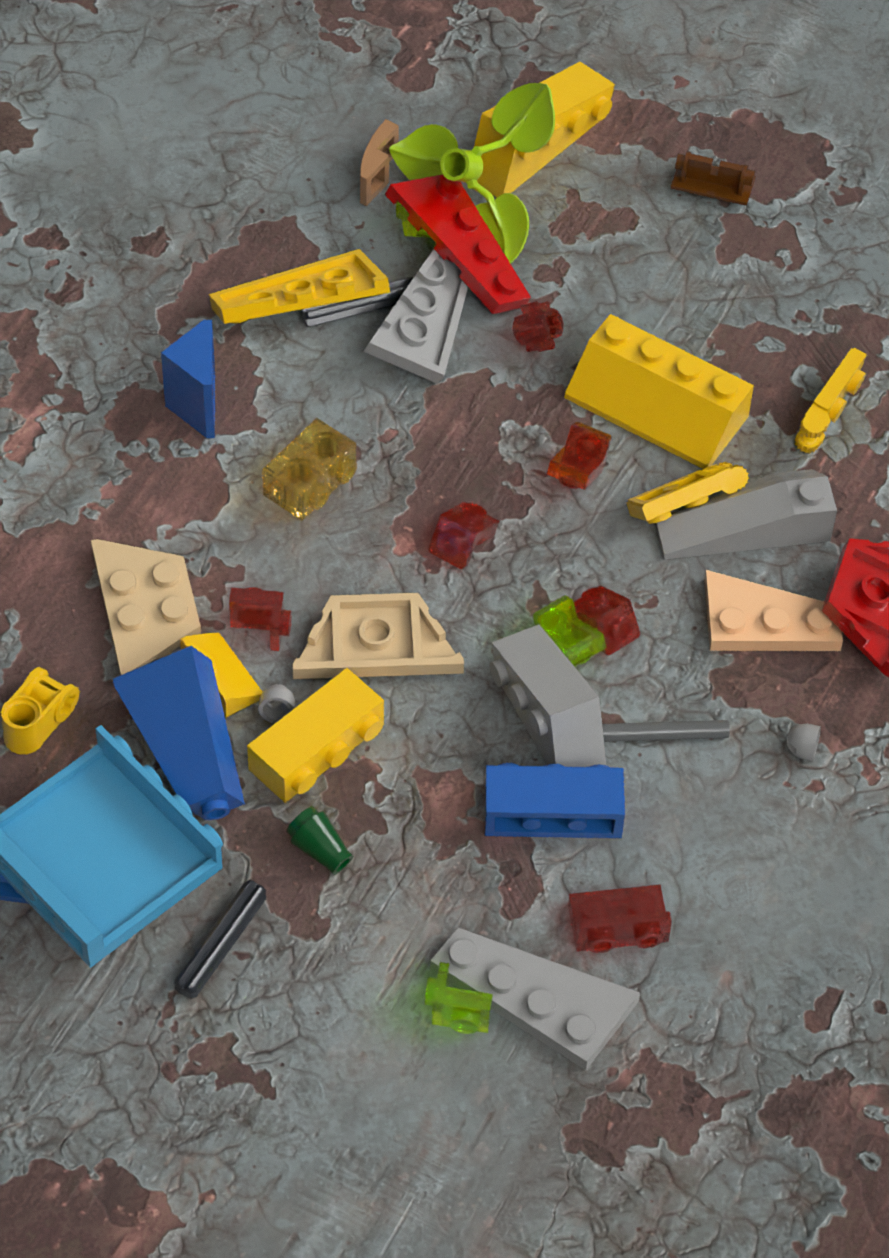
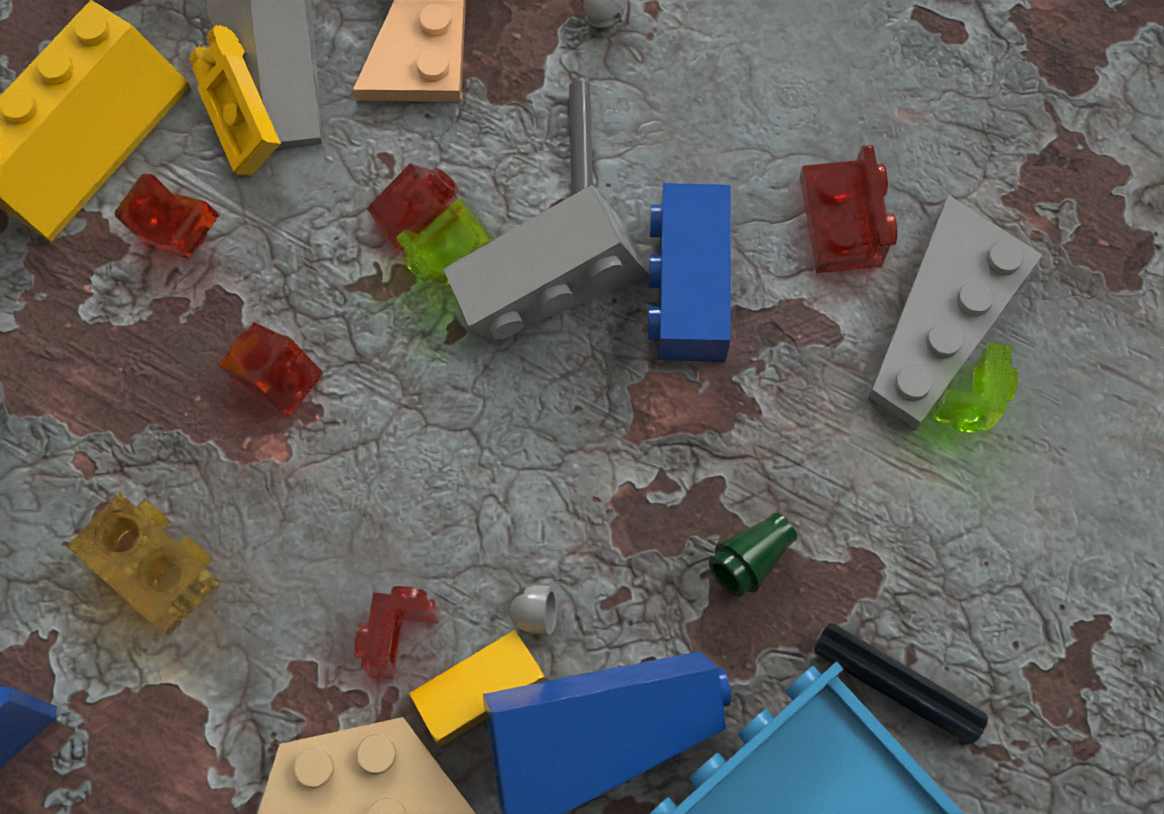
camera: 85 degrees left, 15 degrees up
yellow brick [247,668,384,803] -> none
tan wing [293,593,464,679] -> none

